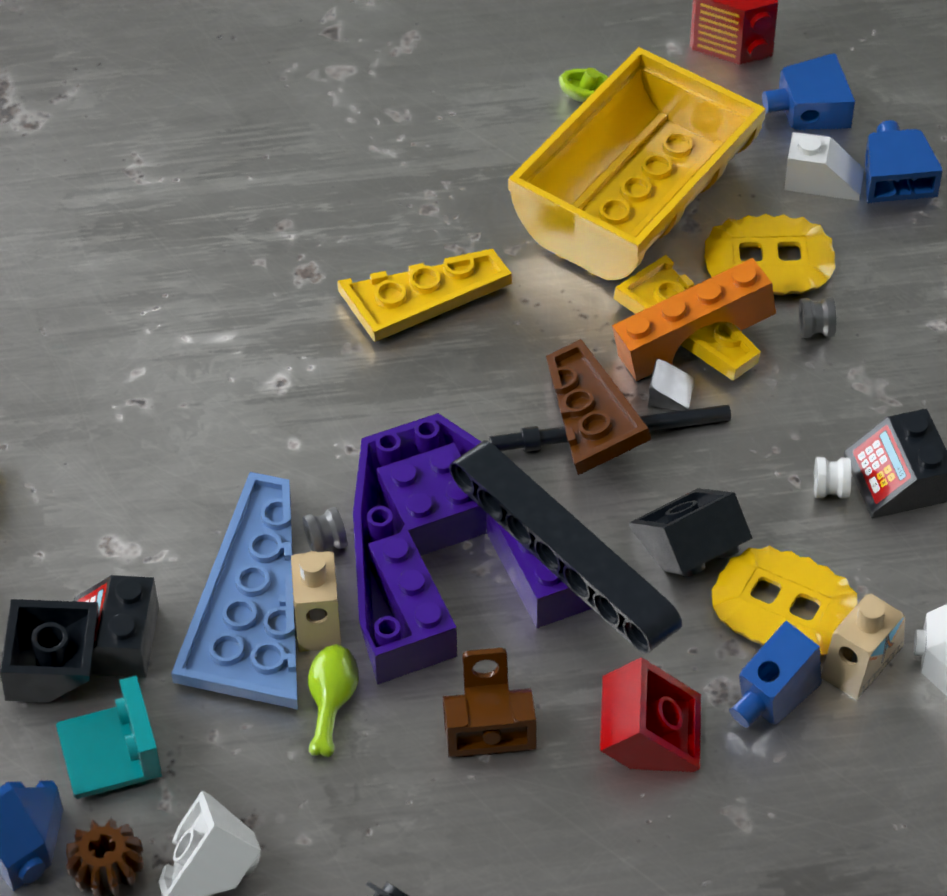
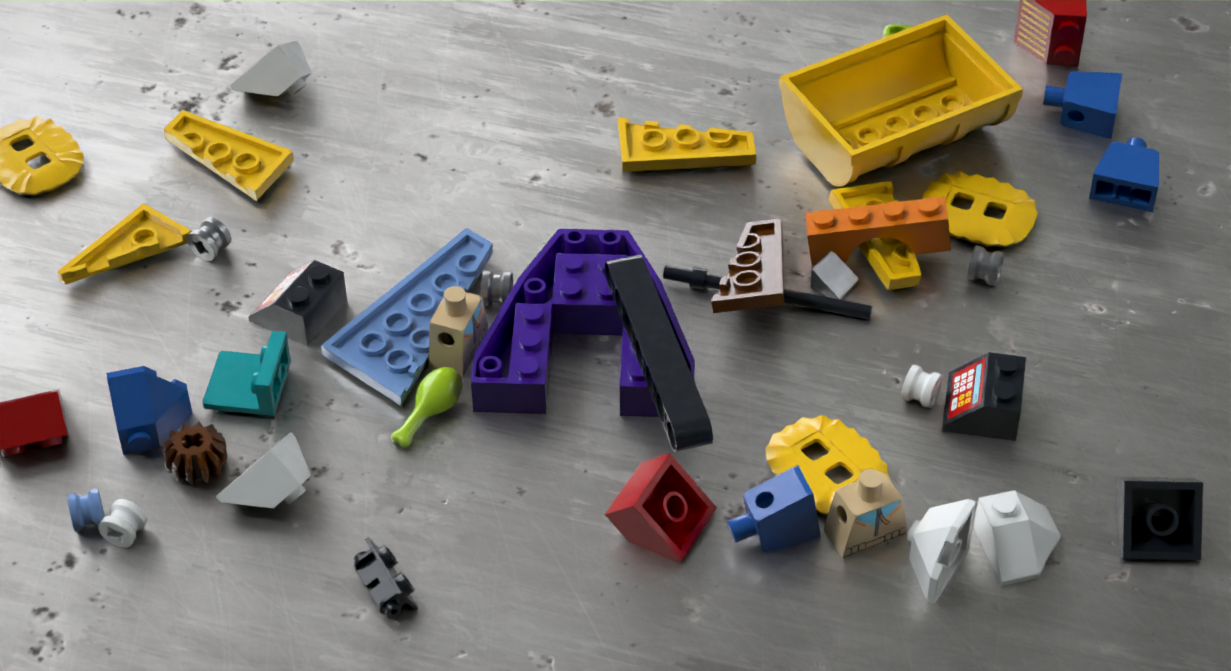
camera: 25 degrees right, 5 degrees down
black slope [0,599,99,703] -> none
reddish brown piece [443,648,537,757] -> none
black slope [629,488,753,577] -> none
white slope [784,132,864,201] -> none

